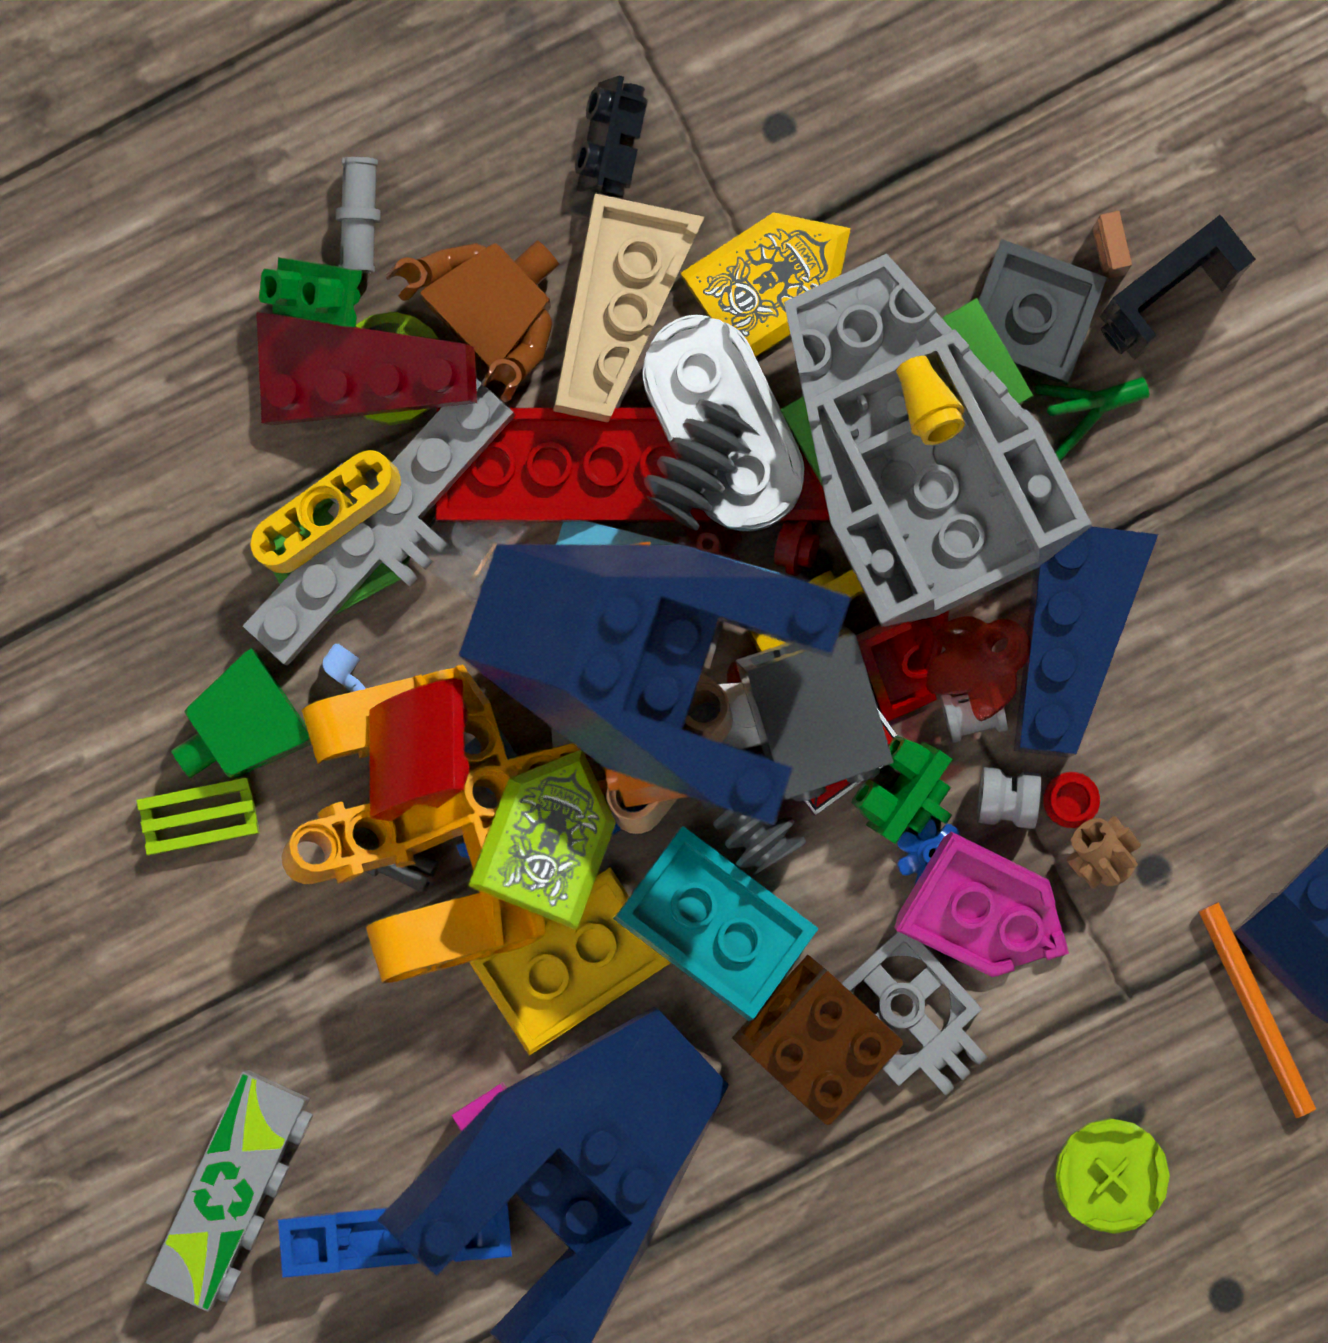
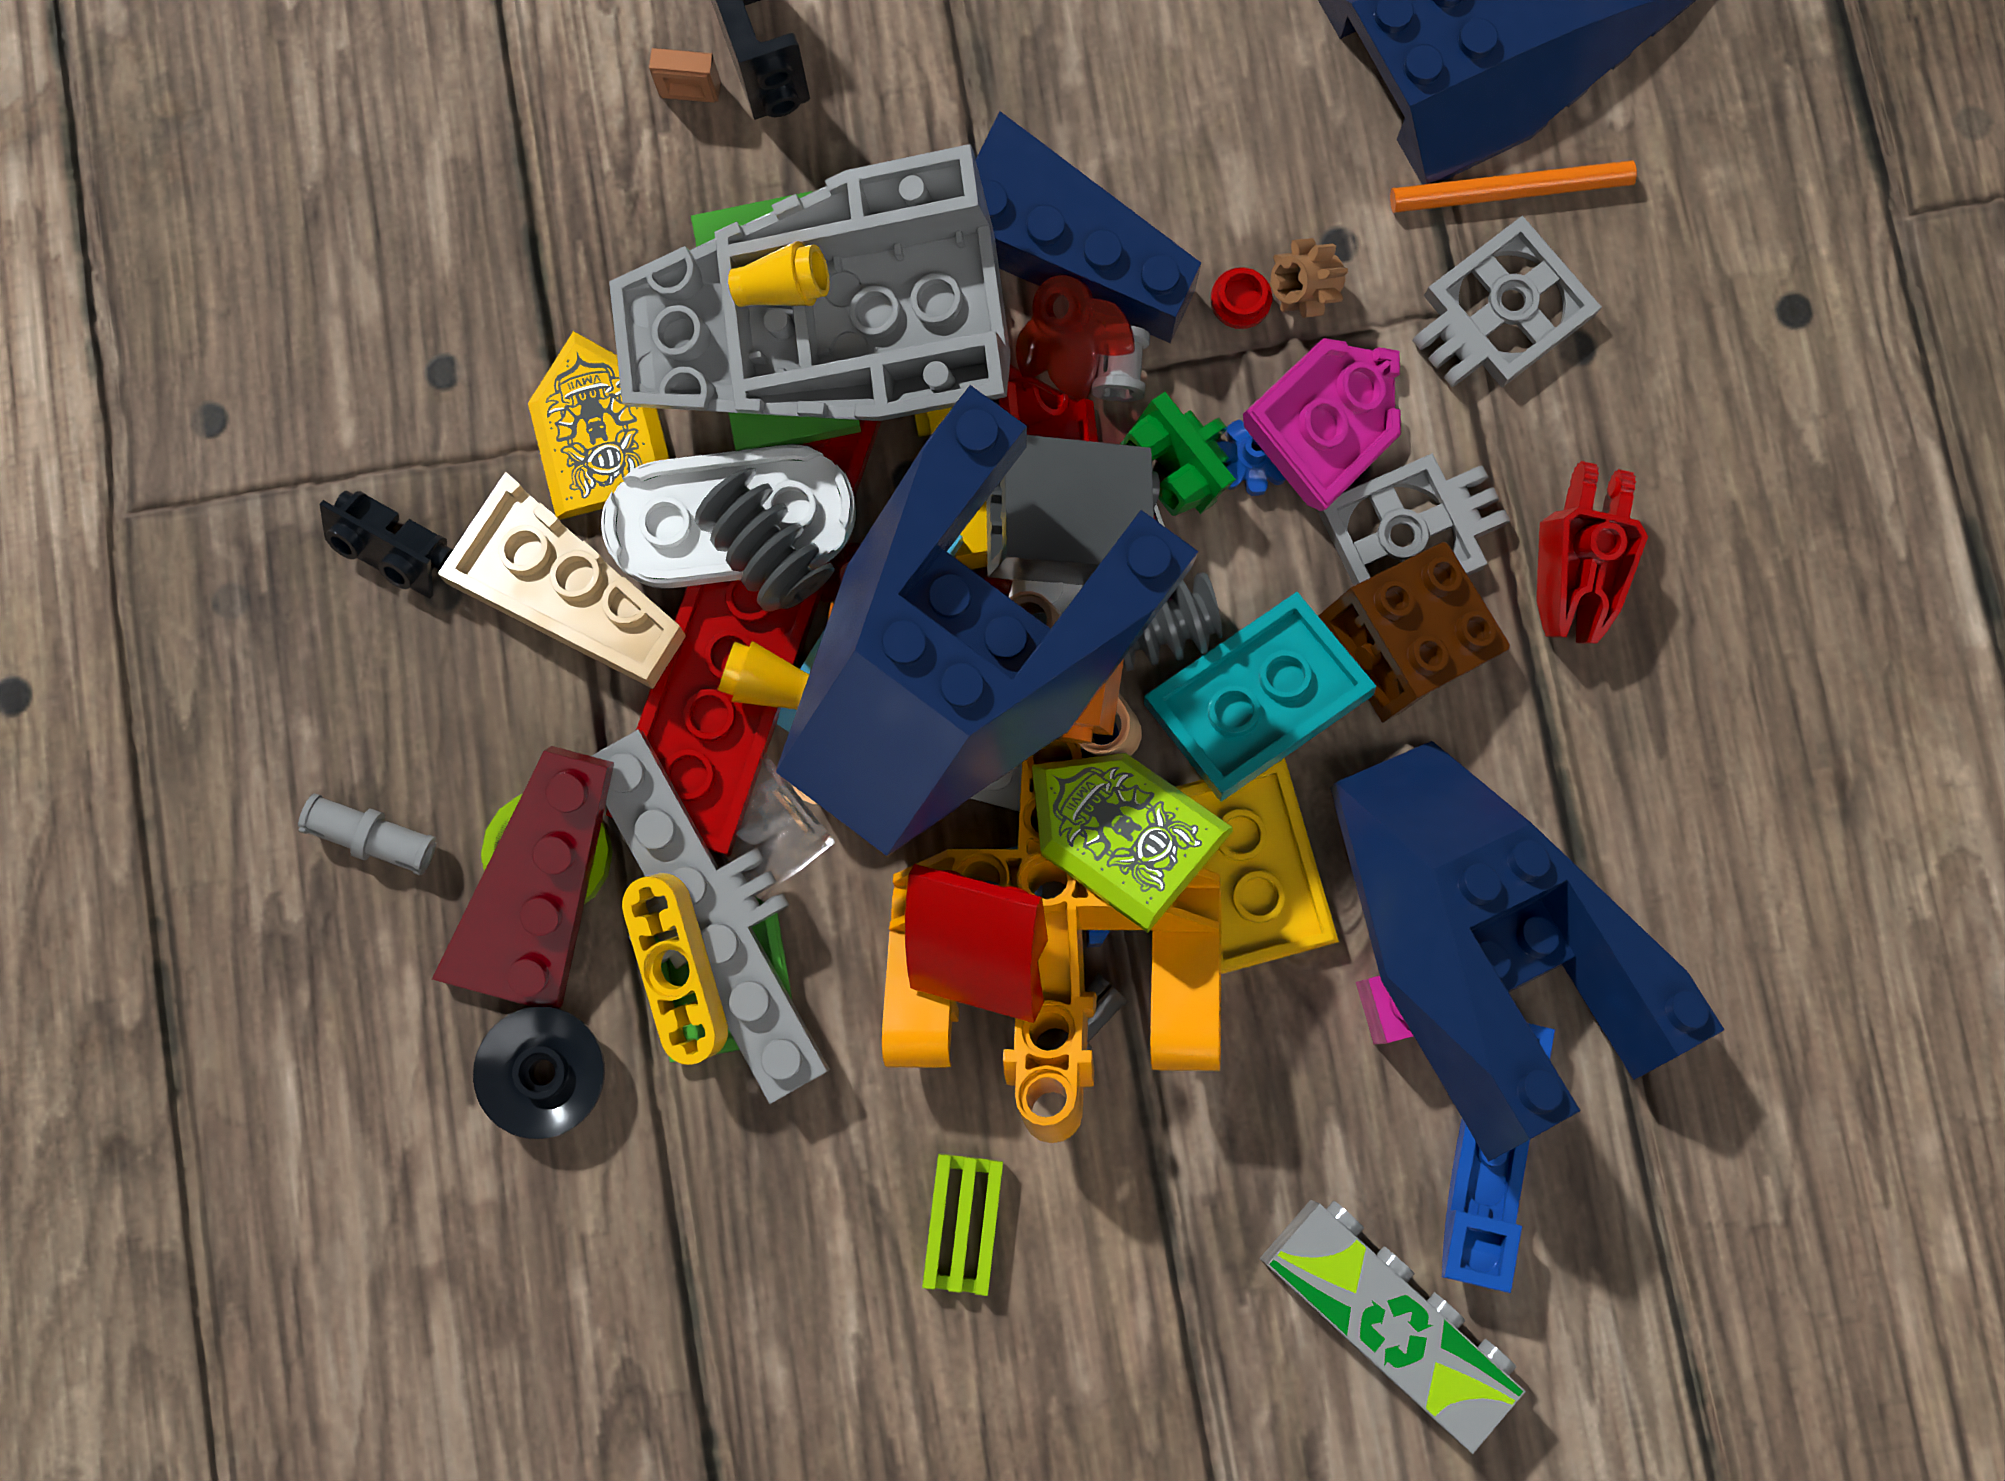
camera: 70 degrees left, 5 degrees down
green torso [171,648,311,779] -> none
green hips [259,257,362,327] -> none
light blue hand [323,644,366,692] -> none
dark orange torso [386,240,560,402] -> none
red plate [774,520,819,576] -> none
light grey wheel [977,767,1041,829] -> none
dark grey plate [978,239,1107,386] -> none
green plant [1035,377,1150,462] -> none
lime tile [1054,1118,1170,1234] -> none
none -> black dish [473,1007,605,1139]
none -> yellow cone [718,641,809,710]
none -> light grey piece [1412,215,1602,388]
none -> red hinge [1536,461,1649,644]

